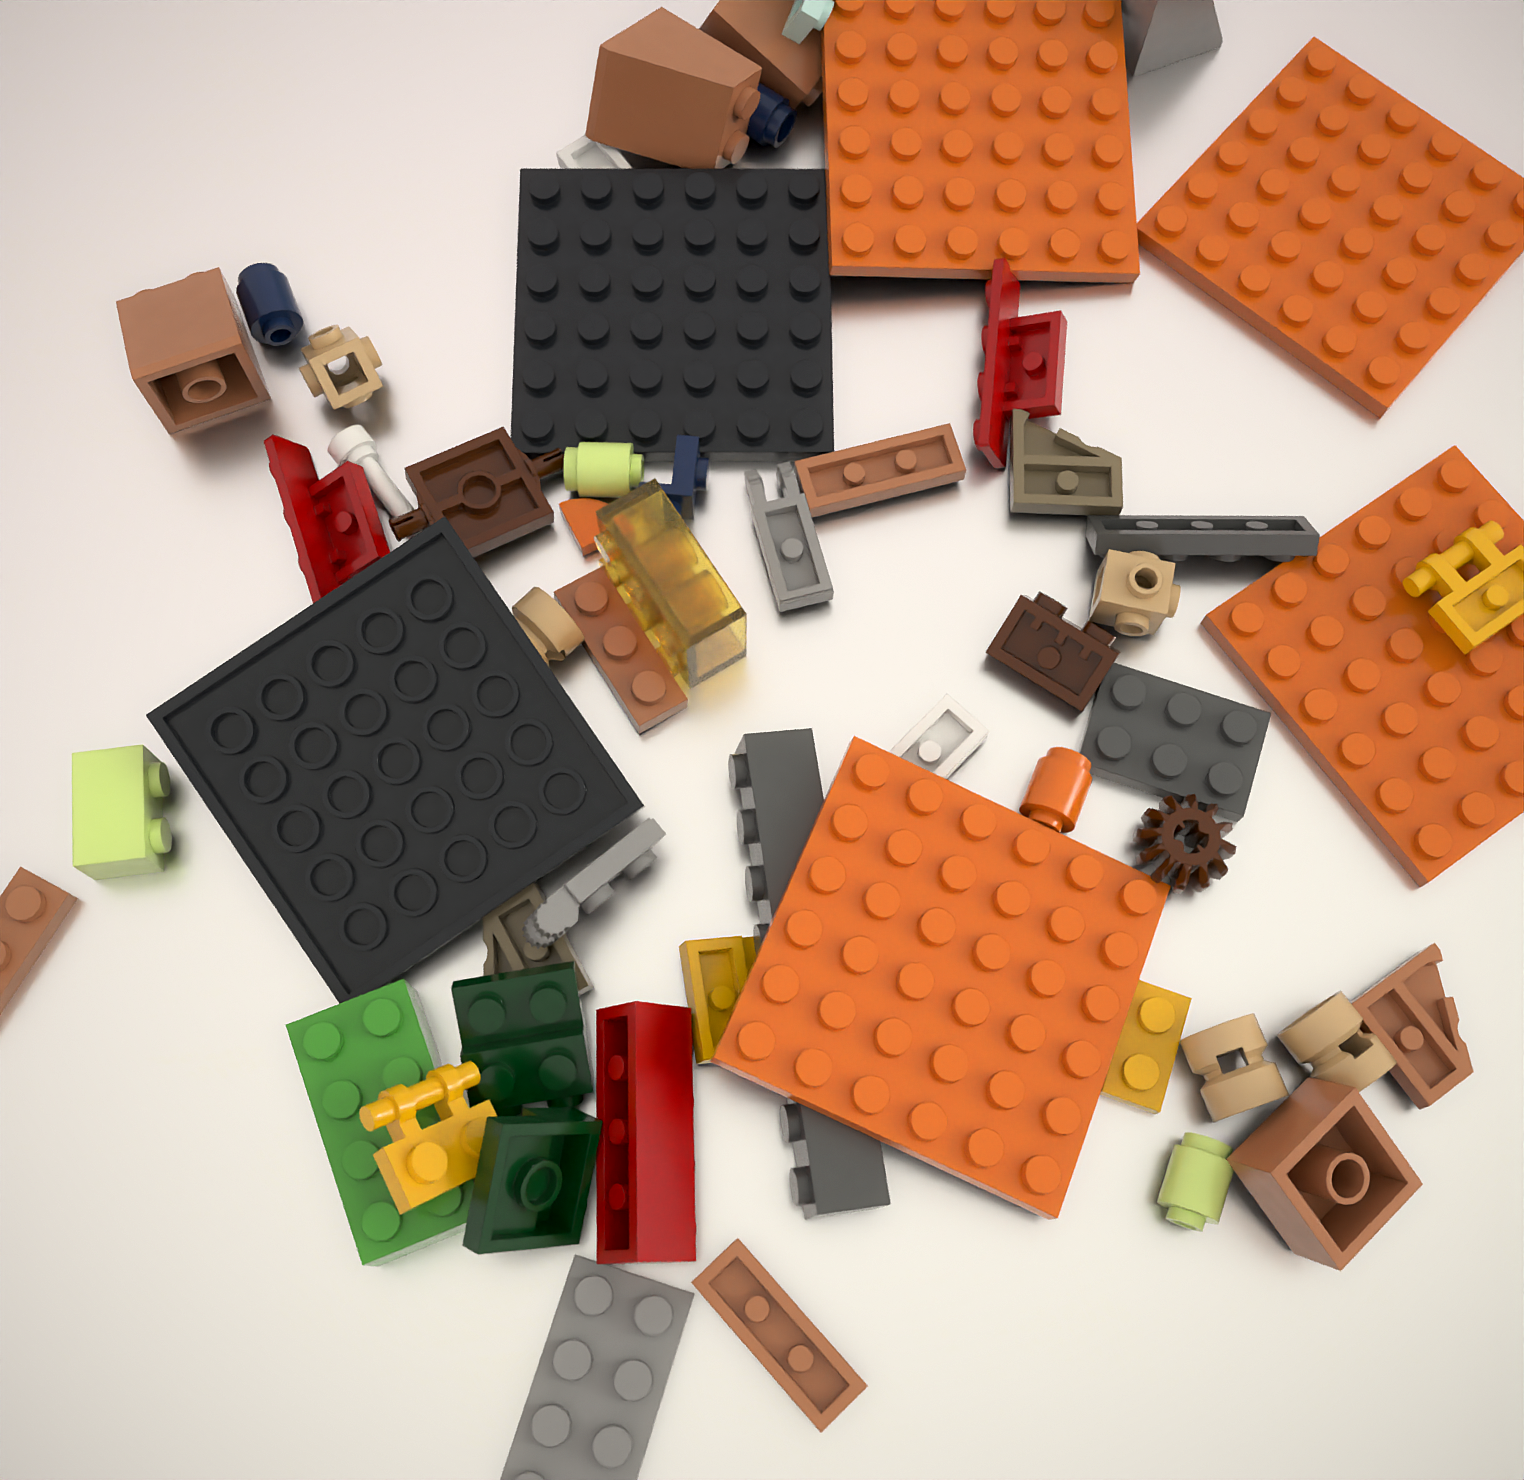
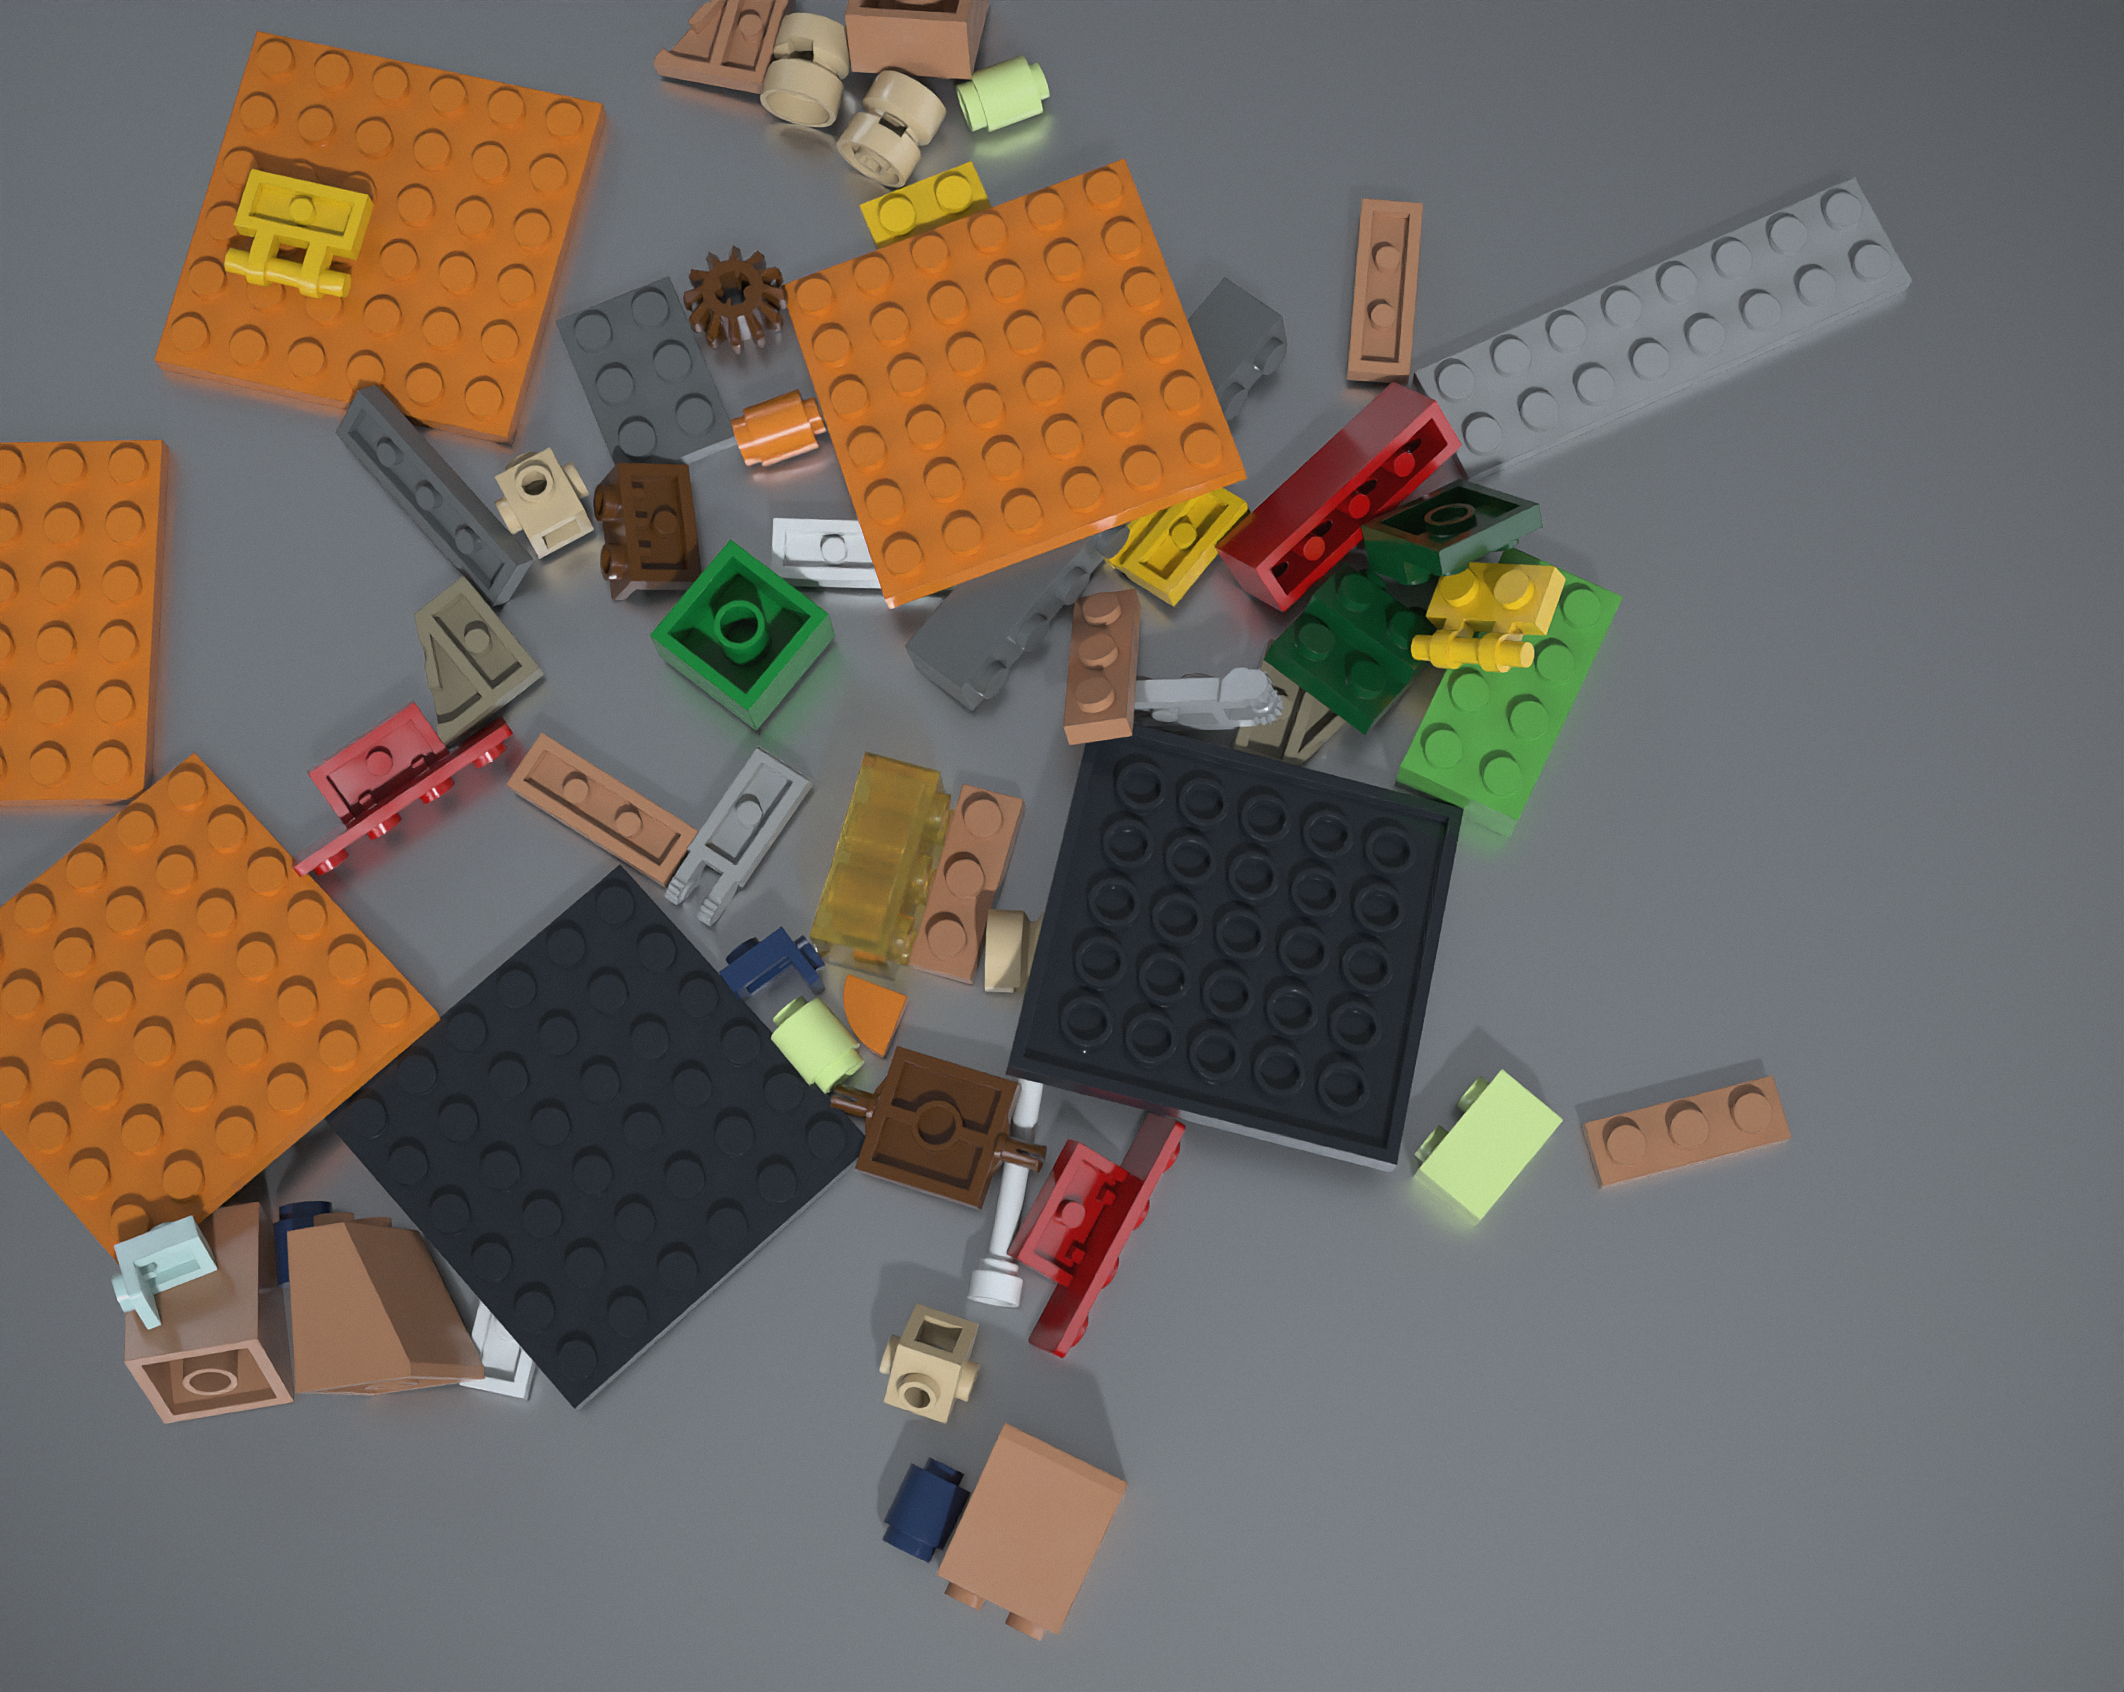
camera: 125 degrees left, 5 degrees up
none -> green brick [649,539,835,731]
none -> nougat plate [1063,589,1141,745]

